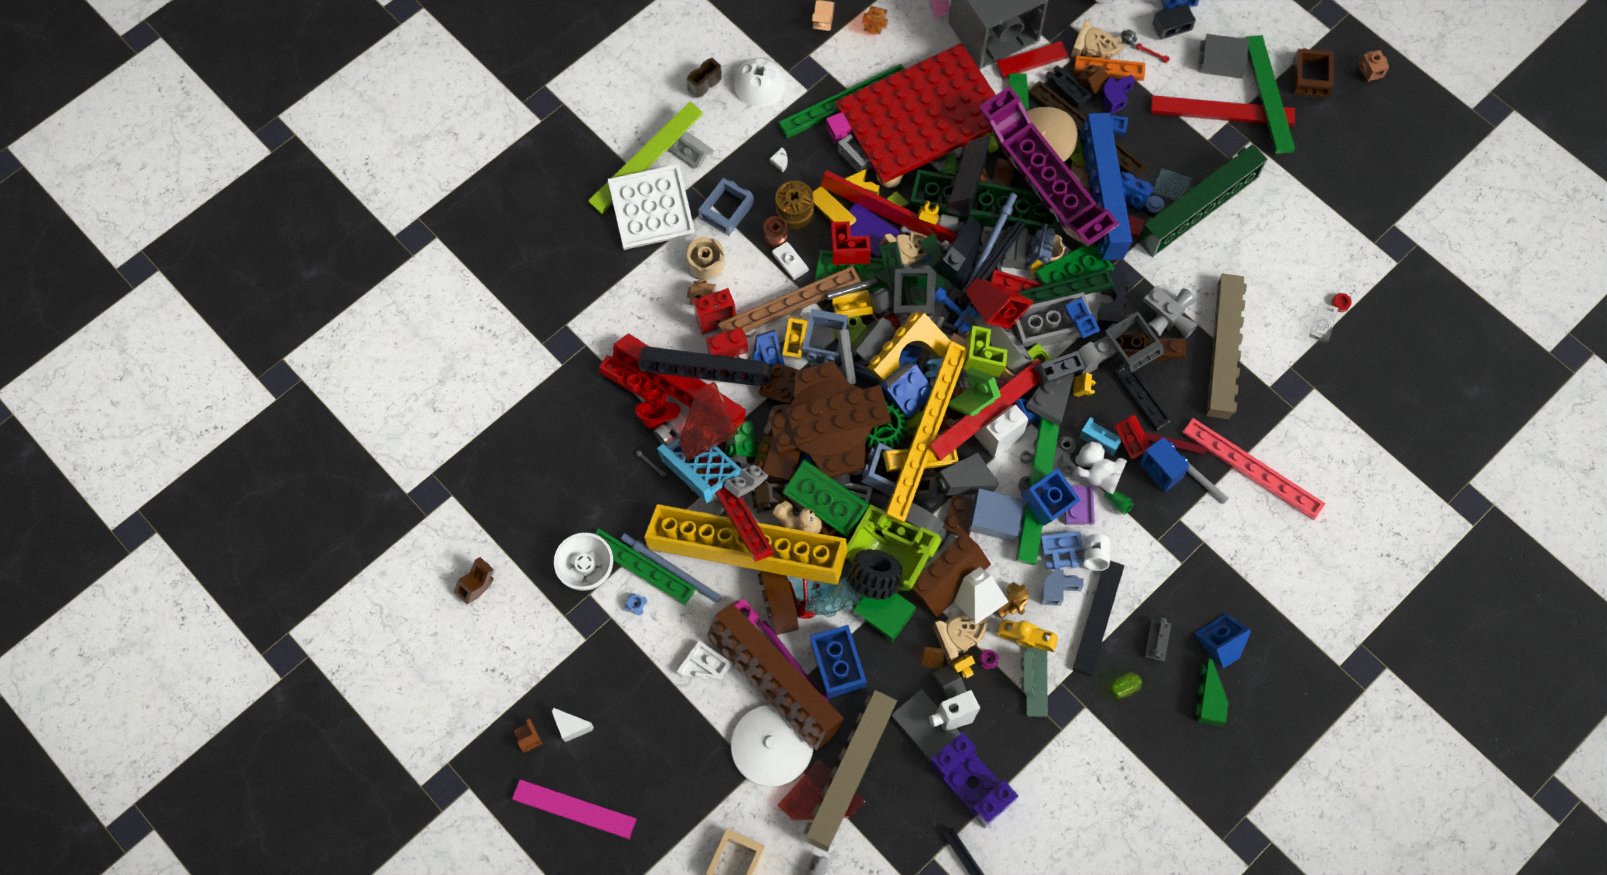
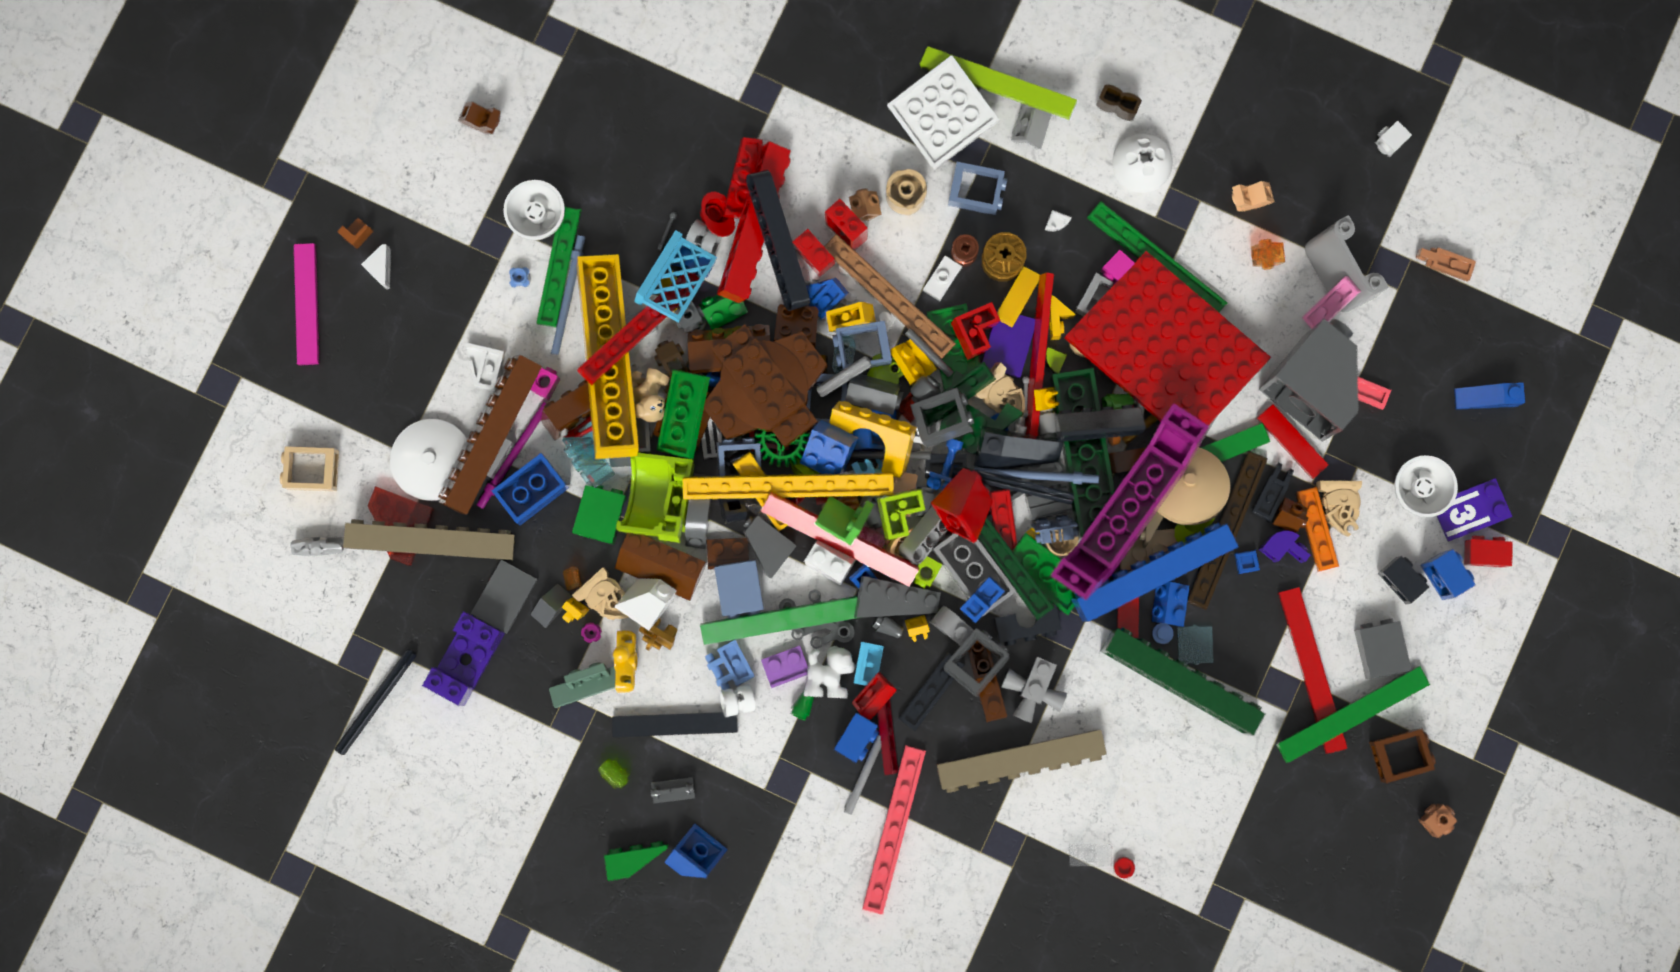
camera: 70 degrees right, 15 degrees up
clear red plate [678,382,739,461] -> none
light grey slope [724,465,768,498] -> none
black tyre [848,549,903,600] -> none
white torso [929,690,980,731] -> none
blue brick [1020,468,1081,526] -> none
black plate [1034,351,1086,385] -> none
sand blue brick [1041,570,1084,606] -> none
dark grey plate [1121,29,1138,45] -> none
red hinge [1136,43,1170,63] -> none
none -> dark grey cone [872,616,904,638]

